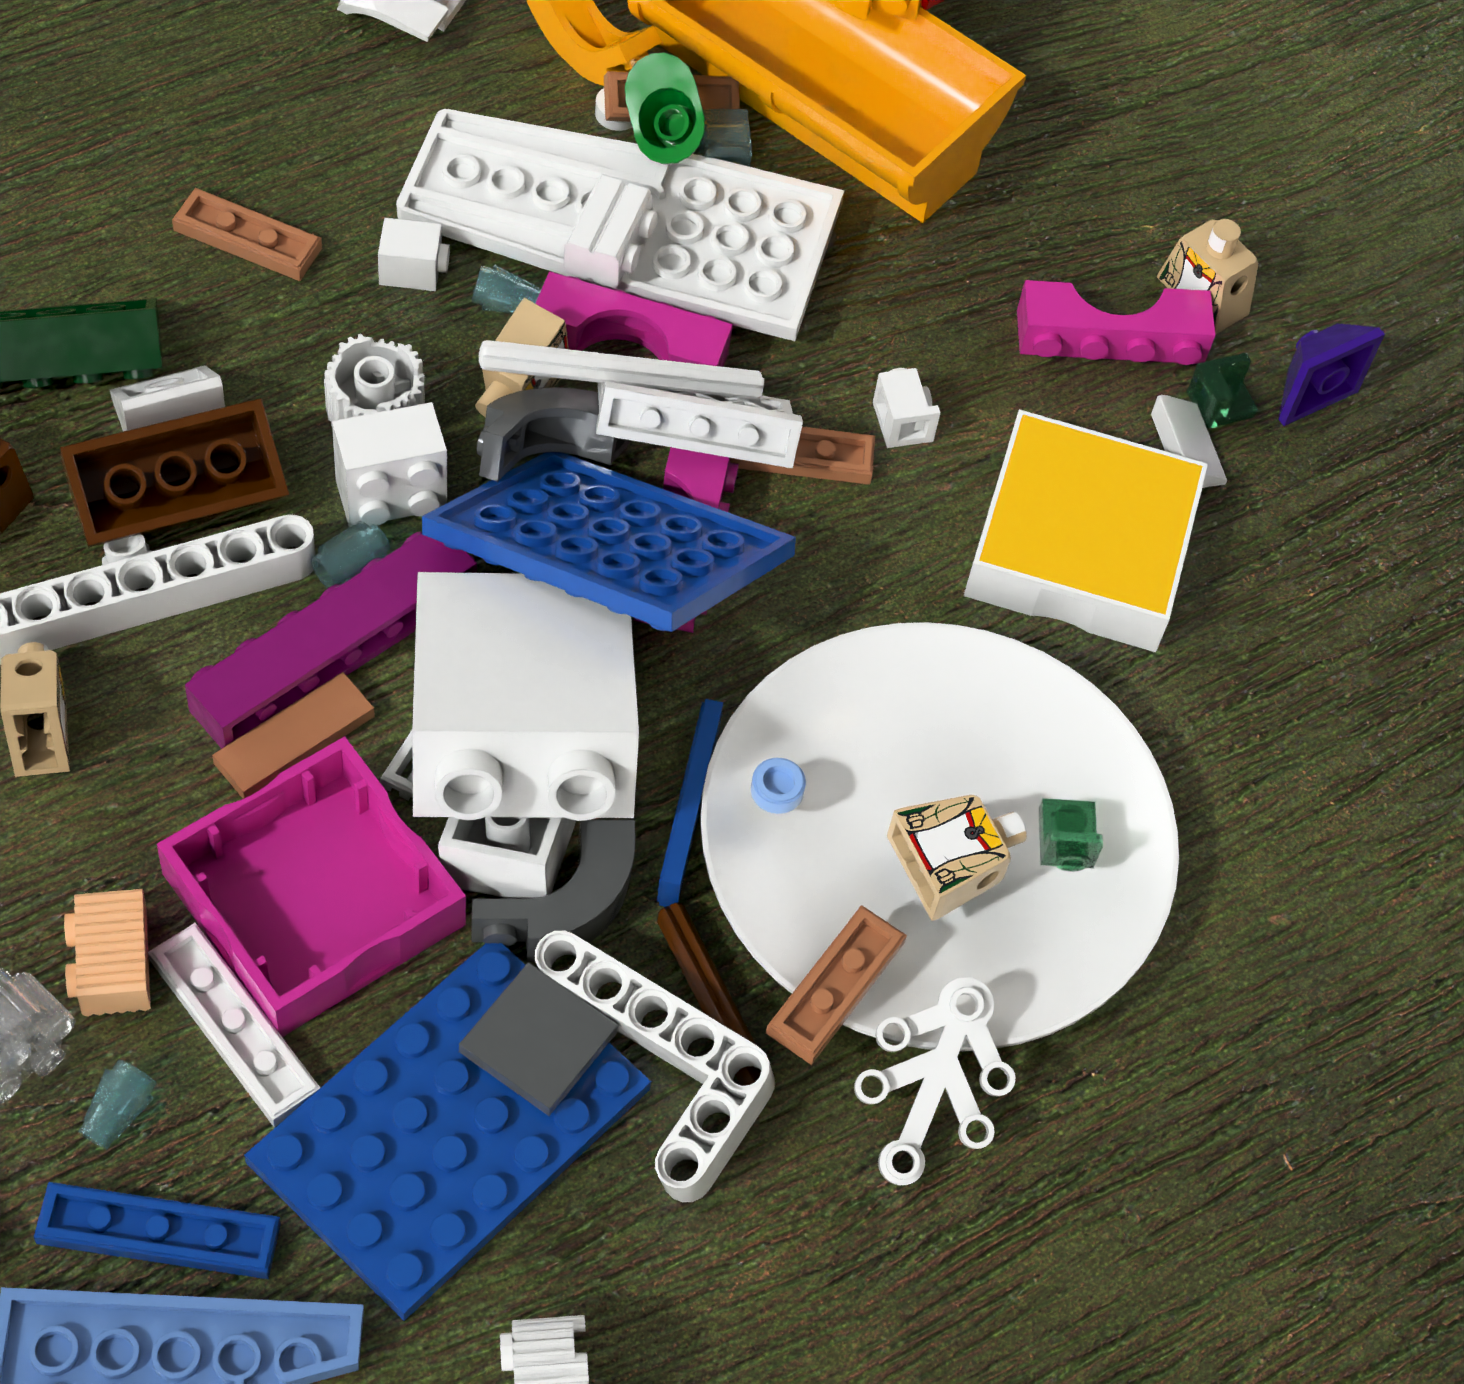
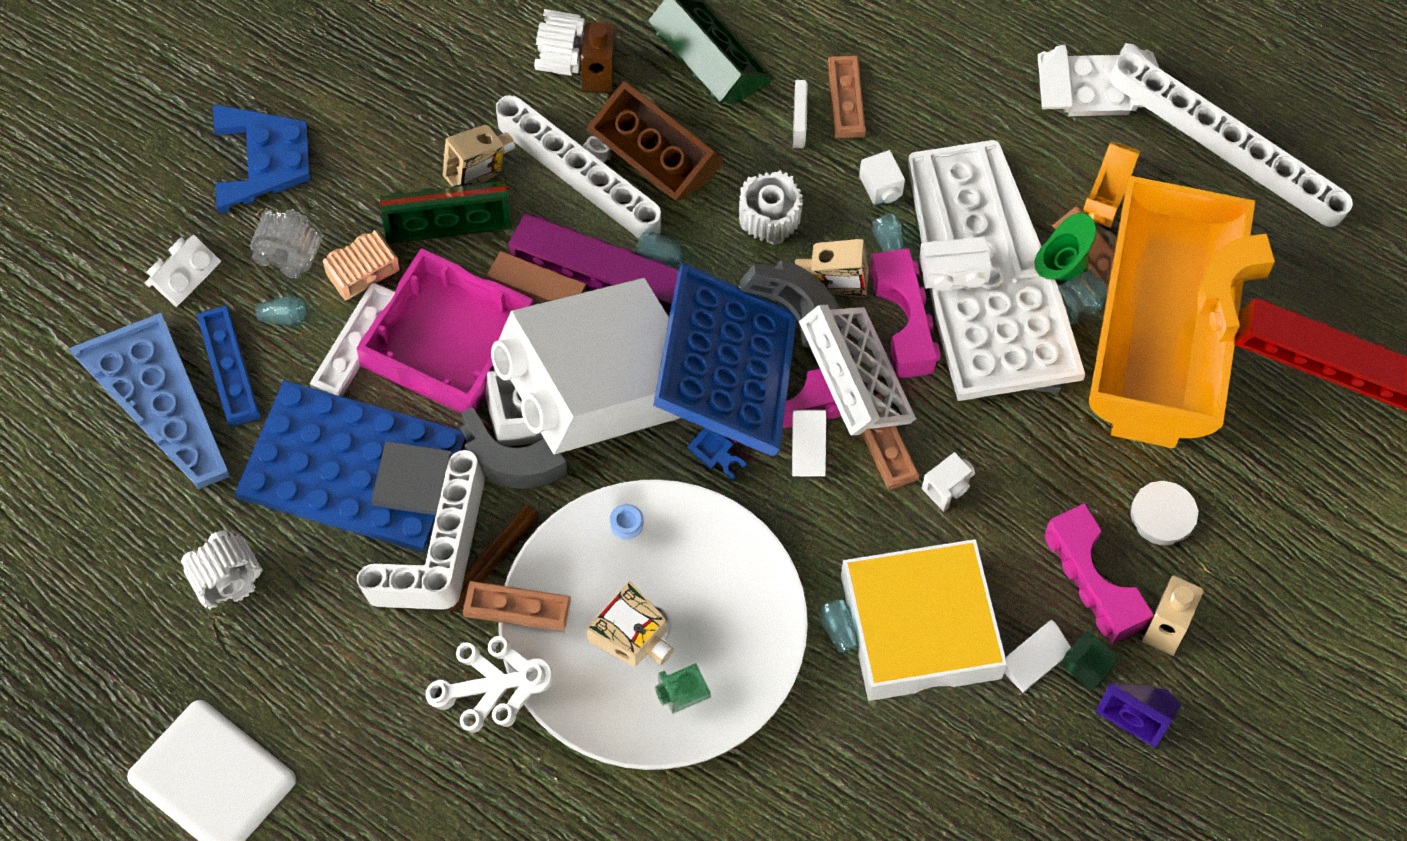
camera: 70 degrees right, 5 degrees up
white slope [109,365,225,432] -> none
white brick [332,402,447,528] -> none
white axle [479,340,764,400] -> none
blue tile [657,699,723,907] -> none
none -> dark green slope [380,181,512,244]
none -> blue plate [687,428,747,481]
none -> white tile [792,409,826,476]
none -> white tile [793,80,808,148]
none -> clear light blue cone [819,600,858,653]
none -> white tile [1130,481,1198,546]

